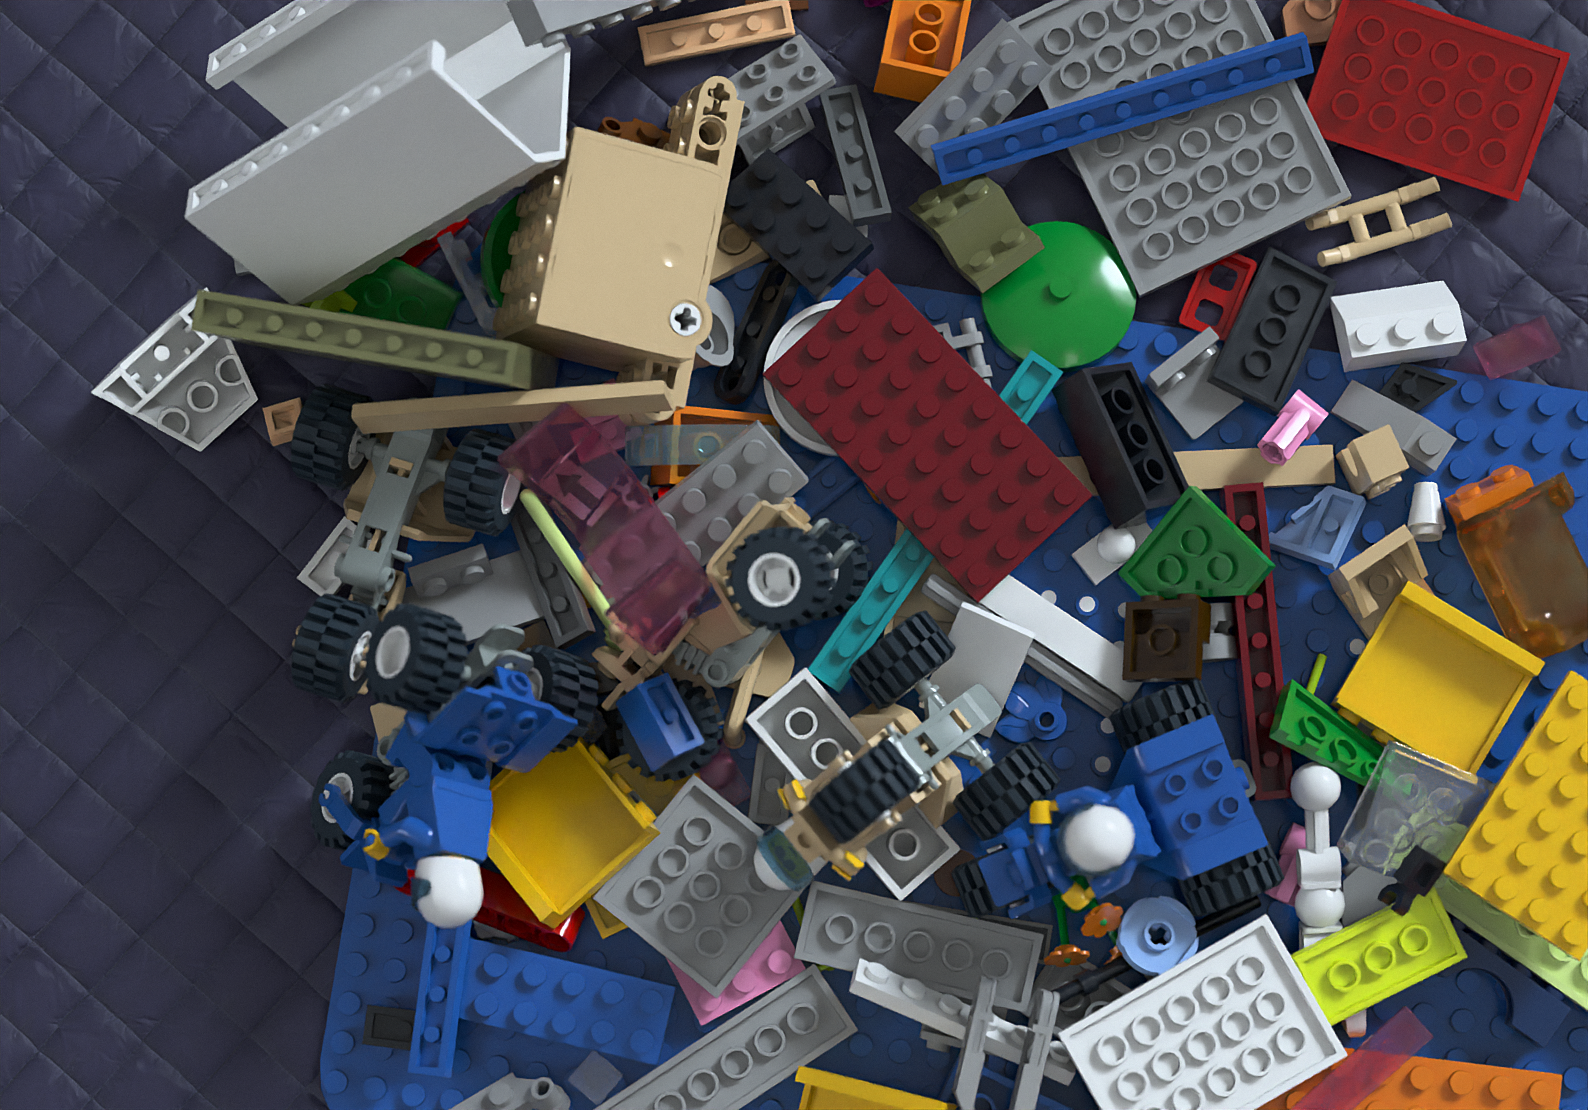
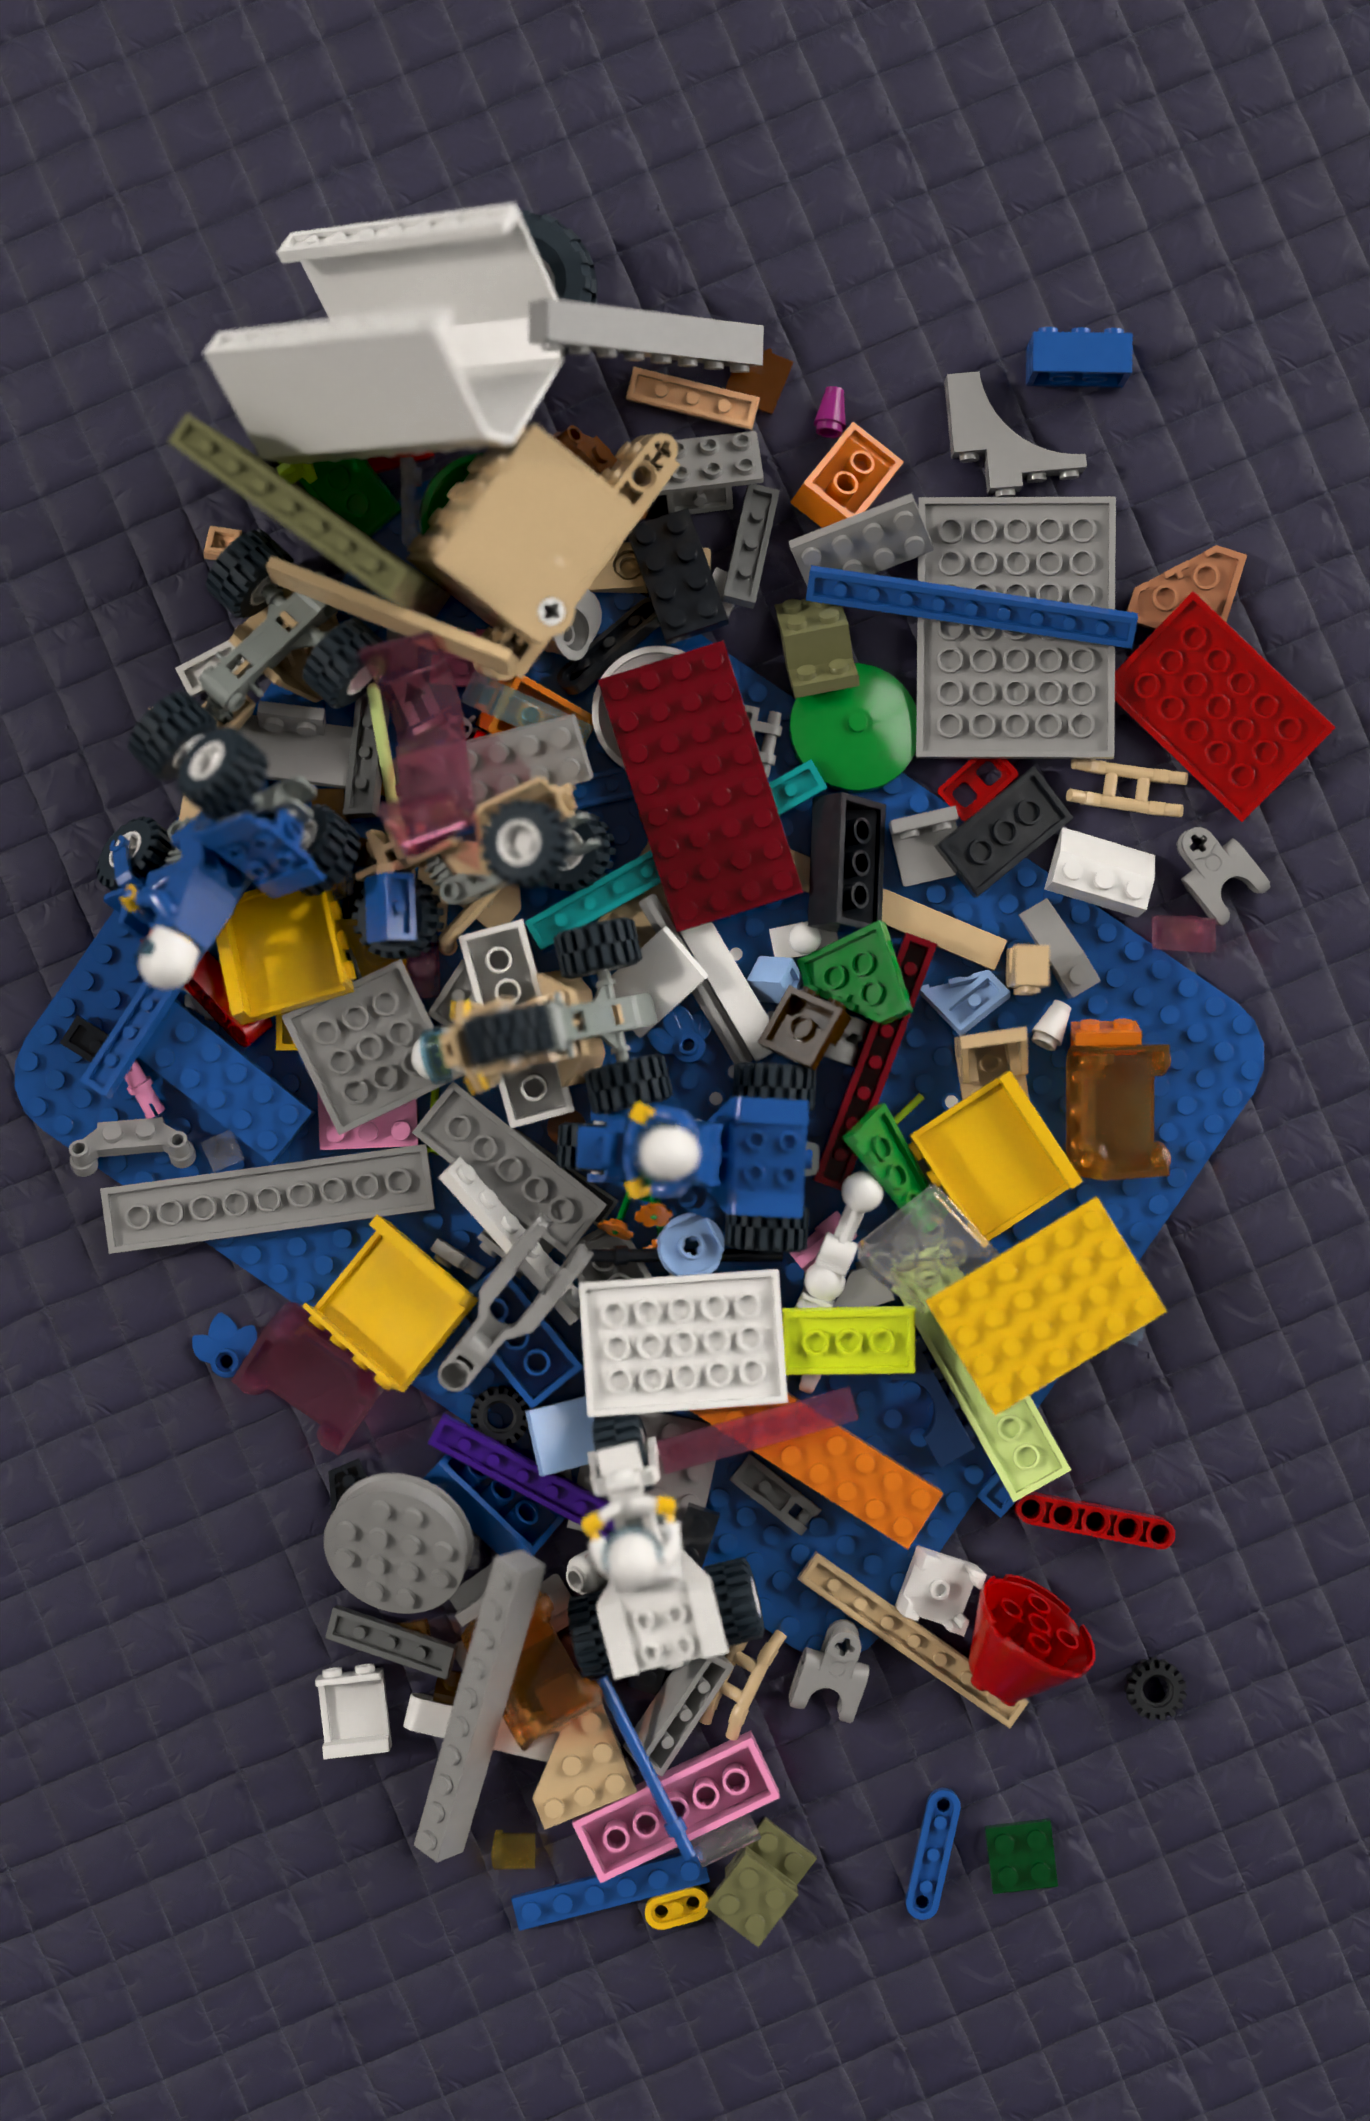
camera: 25 degrees right, 5 degrees up
white wedge [91,287,258,452] -> none
bright pink piece [1257,389,1329,466] -> none
black plate [1378,844,1447,916] -> none
black piece [1379,362,1457,413] -> none
none -> bright pink pin [125,1059,165,1119]
none -> light grey plate [430,1237,485,1280]
none -> light blue panel [747,956,803,1003]
none -> light grey piece [1177,827,1270,927]

